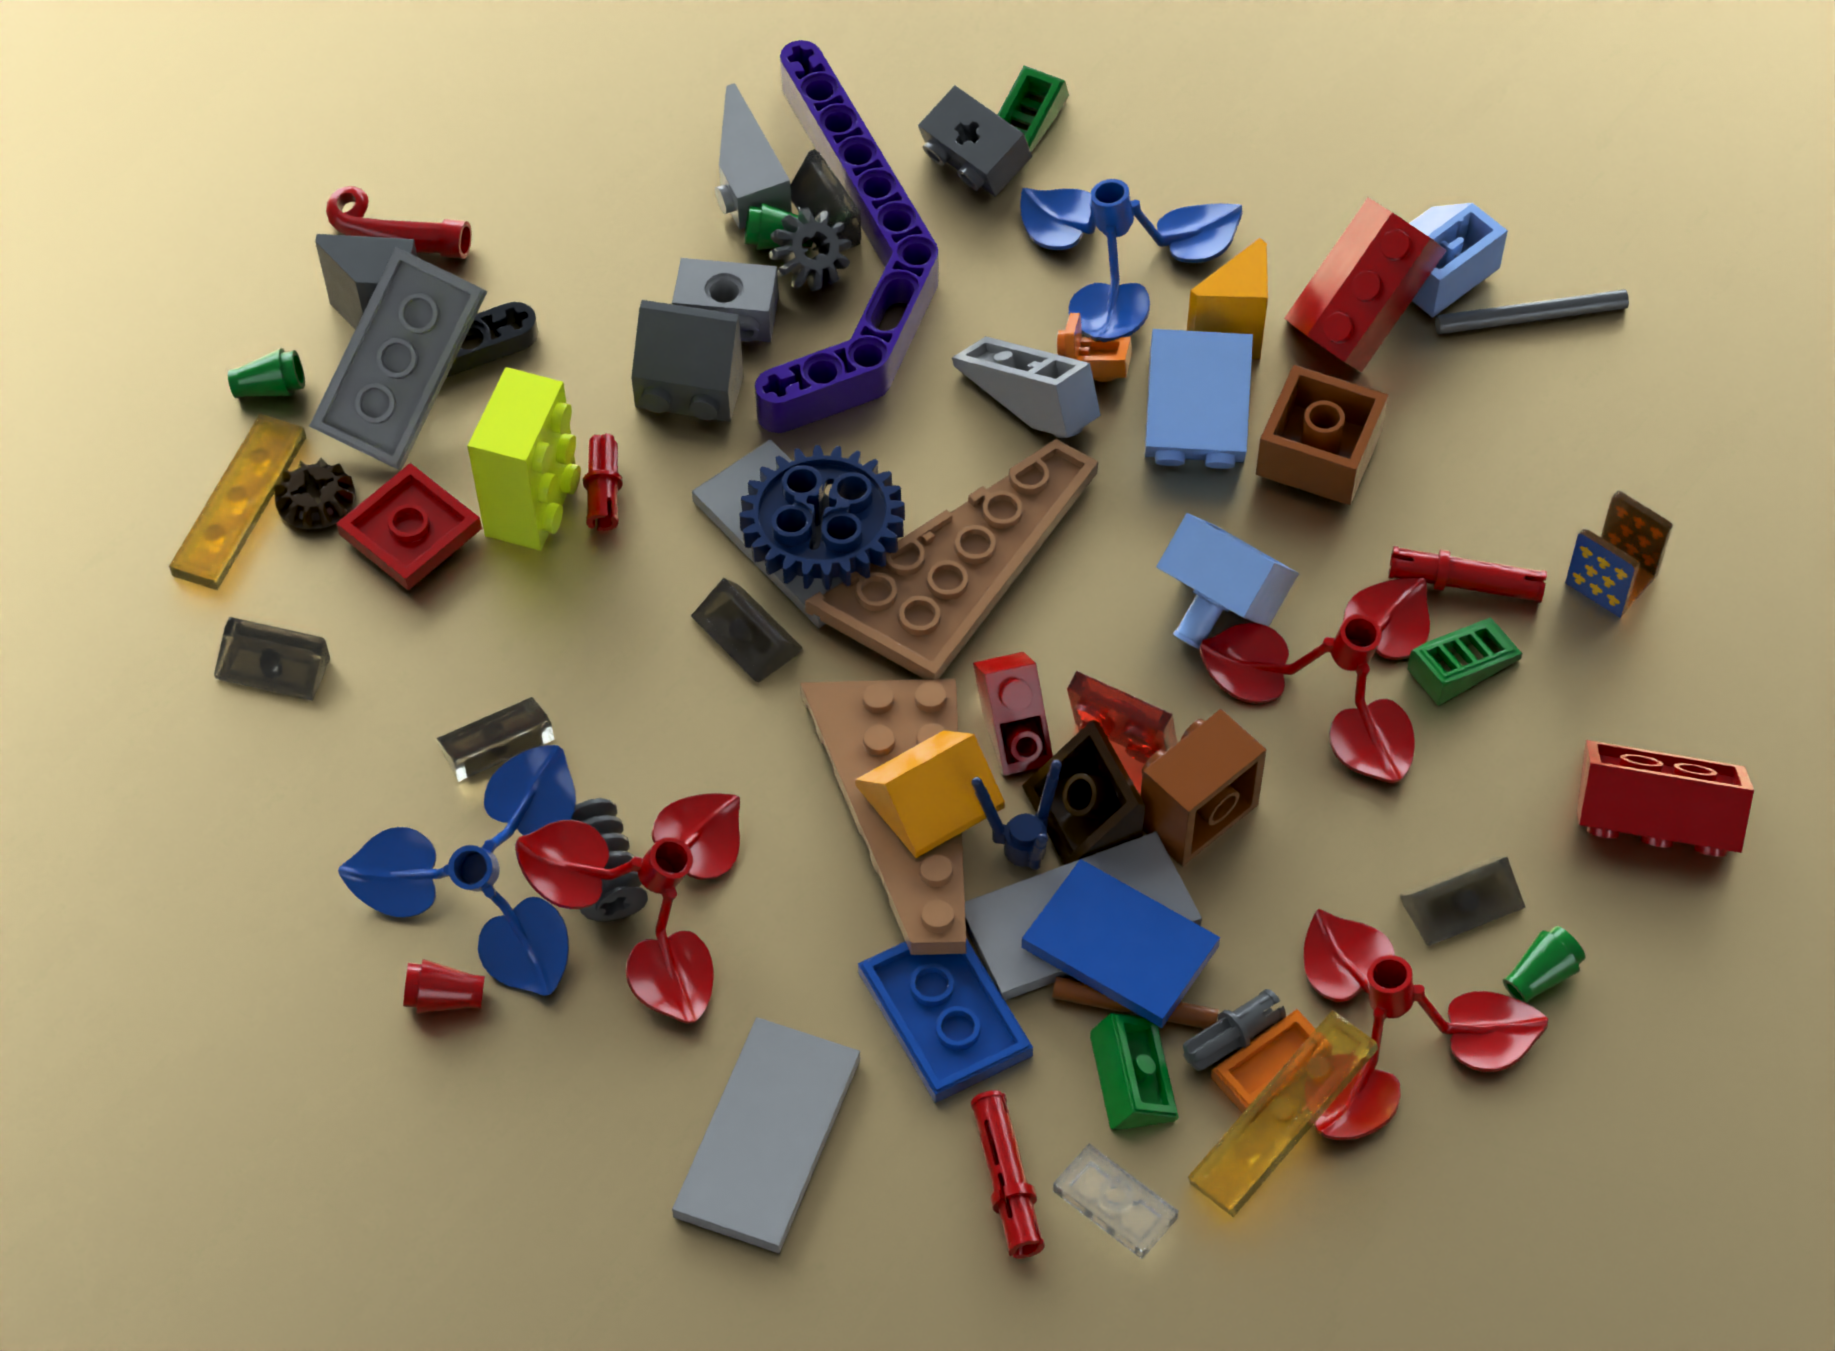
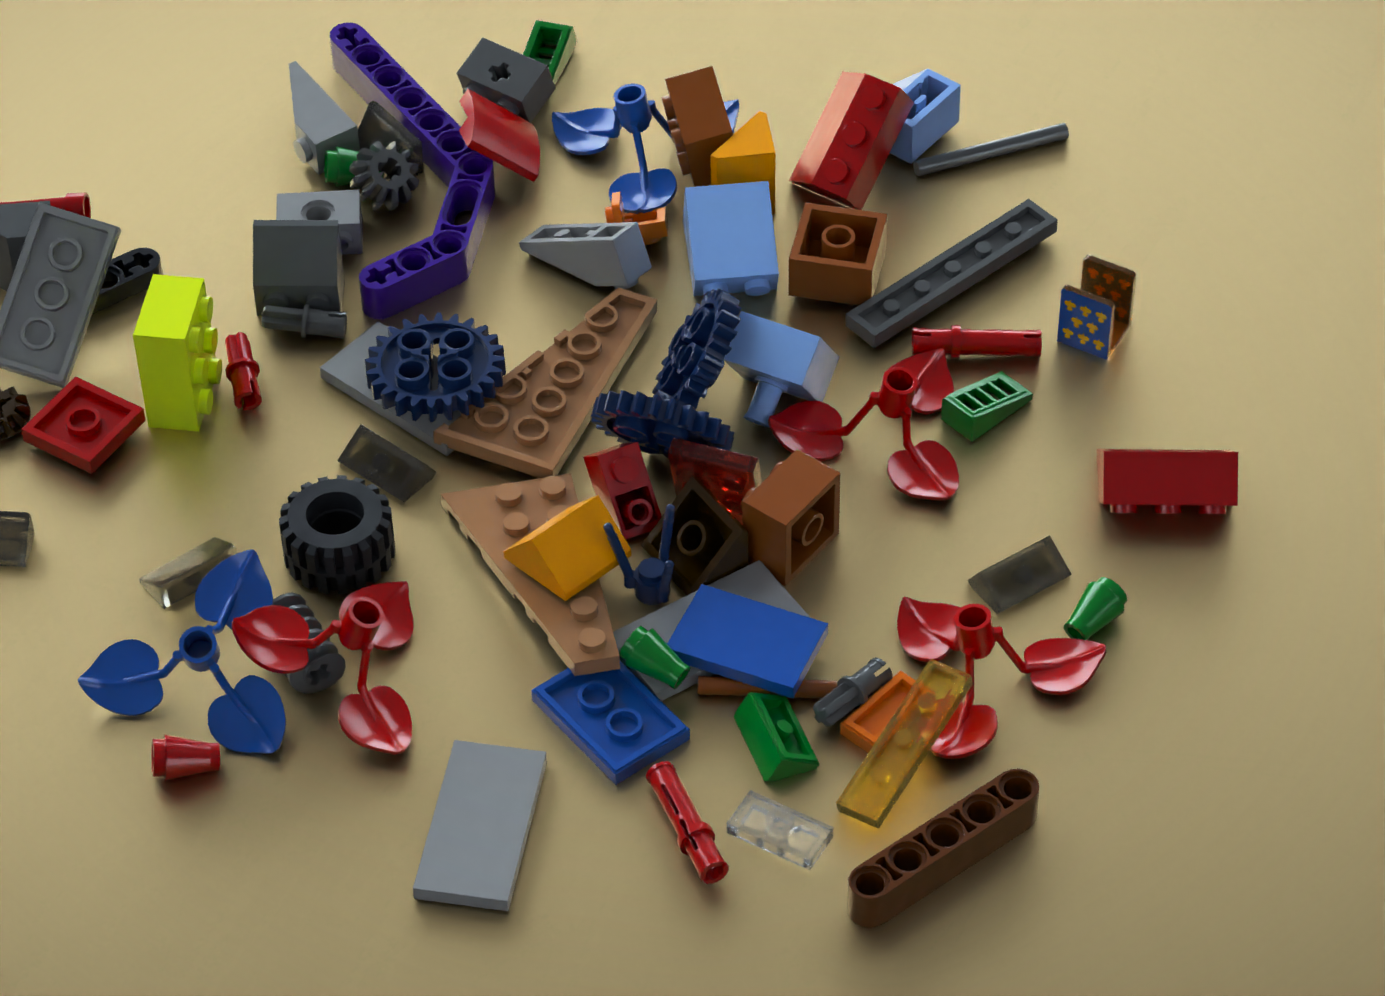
camera: 10 degrees left, 10 degrees down
none -> dark grey axle [261,304,347,339]
none -> black tyre [279,475,395,594]
none -> red slope [459,89,540,182]
none -> dark blue gear [591,390,734,463]
none -> green cone [619,626,691,689]
none -> dark blue gear [652,288,742,410]
none -> dark orange brick [661,66,733,187]
none -> dark grey plate [846,199,1058,348]
none -> reddish brown beam [847,769,1040,928]

